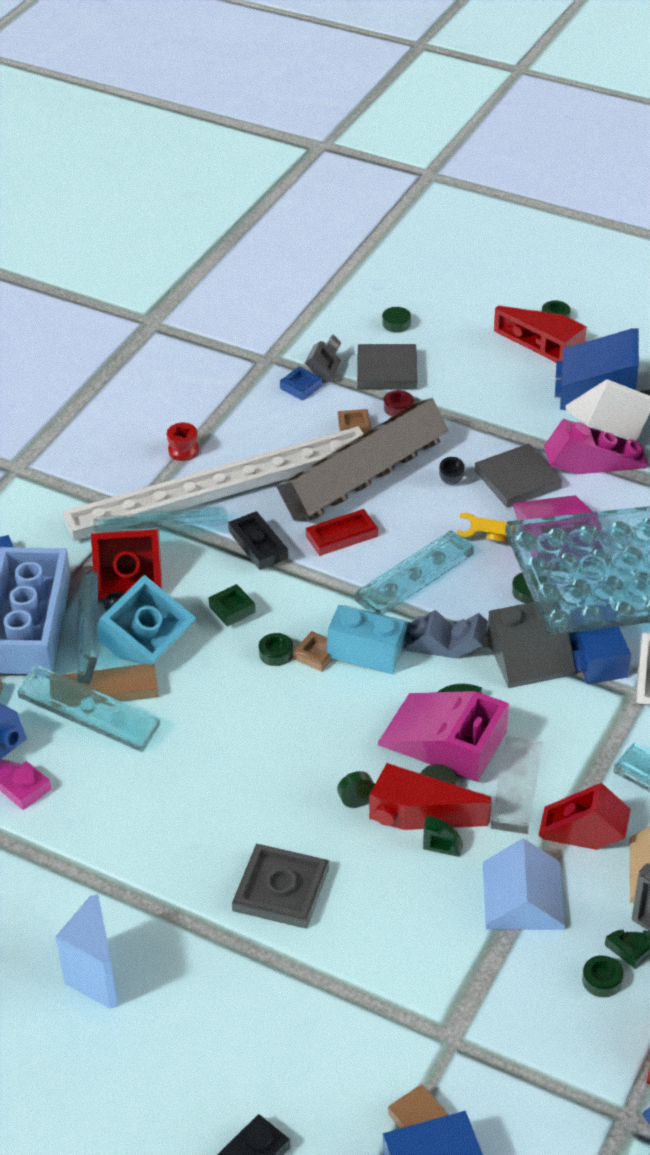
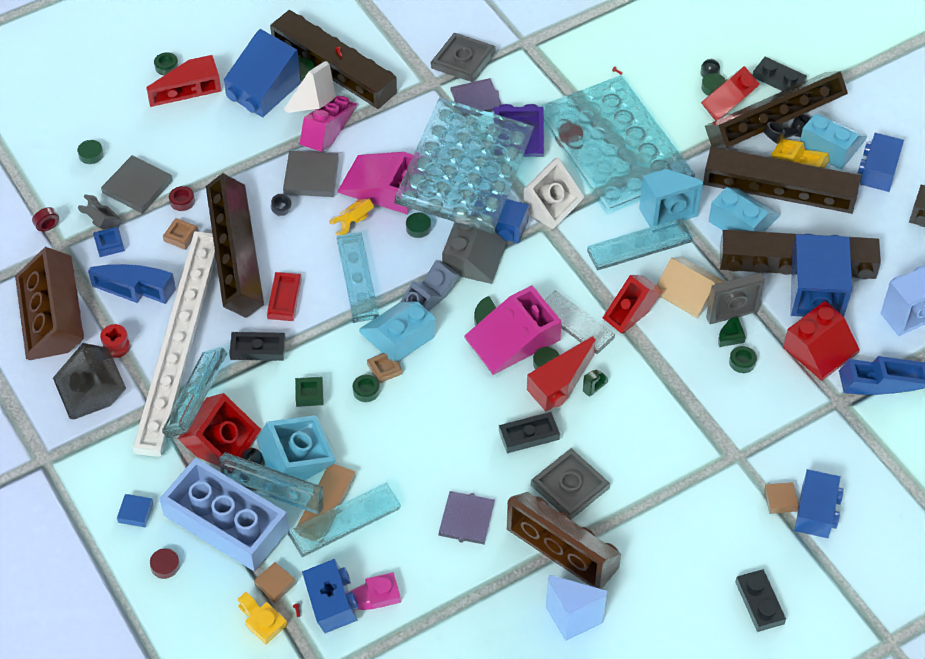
camera: 60 degrees left, 10 degrees up
dark green tile [337,771,375,808] -> none
light blue slope [483,838,565,930] -> none
none -> reddish brown slope [15,246,84,360]
none -> dark red tile [32,207,59,232]
none -> clear smoke slope [53,343,126,420]
none -> blue slope [88,264,176,304]
none -> clear purple piece [438,491,495,545]
none -> black plate [498,412,560,454]
none -> reddish brown slope [506,492,621,589]

